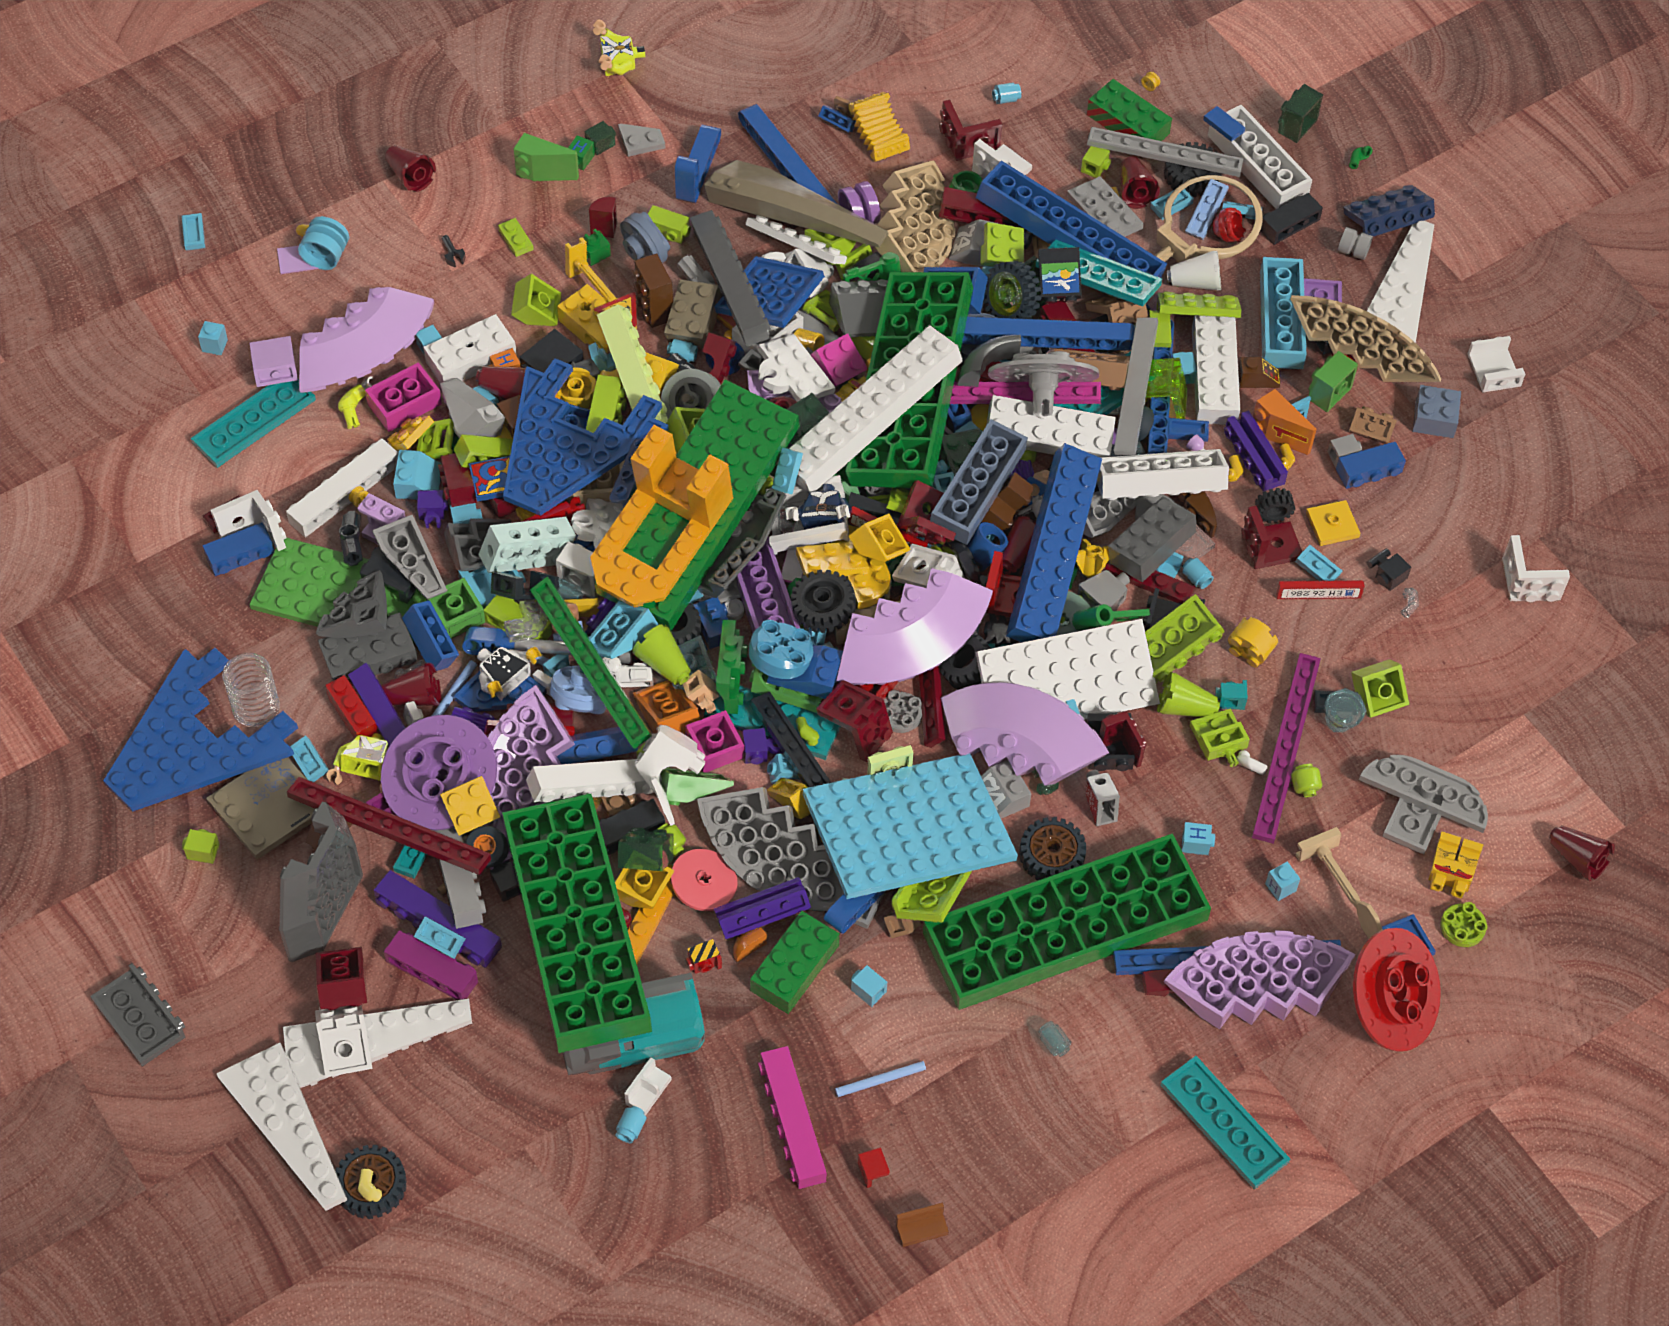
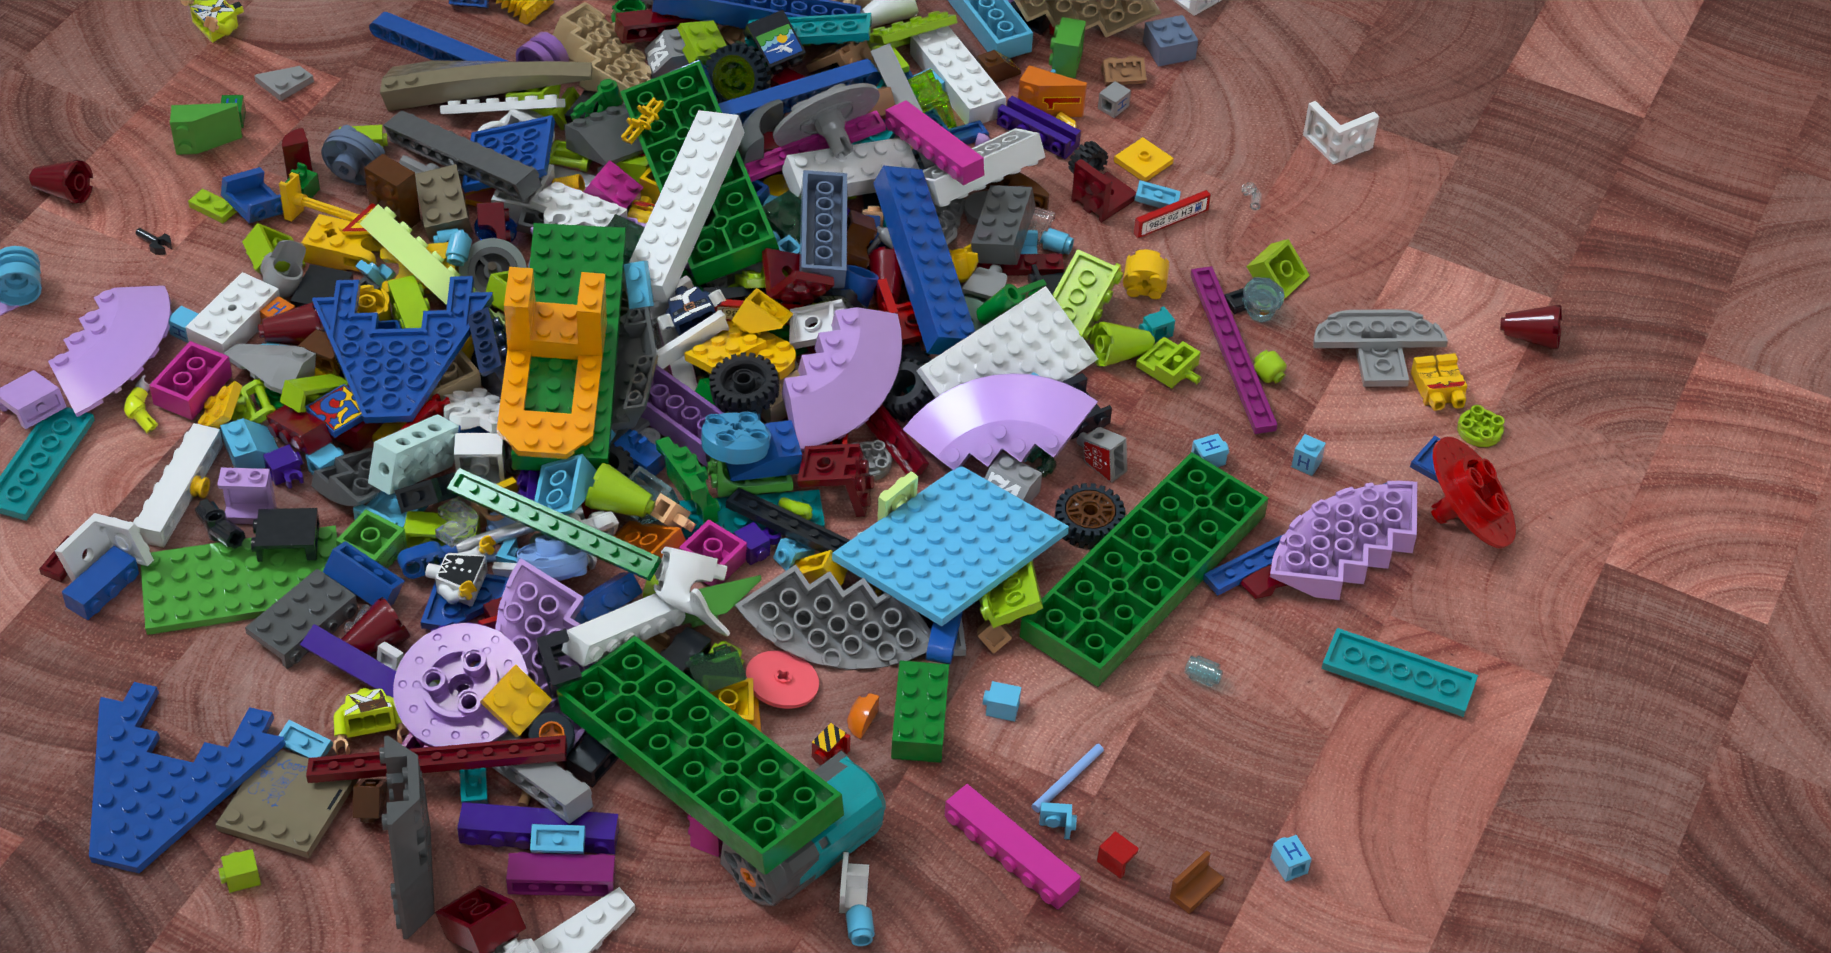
camera: 30 degrees left, 10 degrees down
clear piece [222,653,280,727] -> none
dark grey brick [316,570,387,638] -> none
red brick [325,675,378,739] -> none
light grey wedge [372,515,447,600] -> none
light blue bar [432,660,477,716] -> none
clear green brick [584,121,616,156] -> none
blue beam [675,124,721,203] -> none
dark purple brick [714,877,811,940] -> none
dark red bracket [1099,711,1147,768] -> none
white arm [1236,750,1267,775] -> none
tan piece [1296,827,1382,939] -> none
blue brick [1336,441,1406,489] -> none
black brick [1367,548,1412,591] -> none
none -> blue panel [221,167,283,223]
none -> light grey piece [260,240,306,299]
none -> medium azure brick [445,231,472,266]
none -> black panel [536,629,582,698]
none -> yellow piece [621,98,664,144]
none -> dark pink brick [885,100,985,186]
none -> medium azure bracket [1039,802,1077,839]
none -> medium azure brick [1270,835,1312,882]

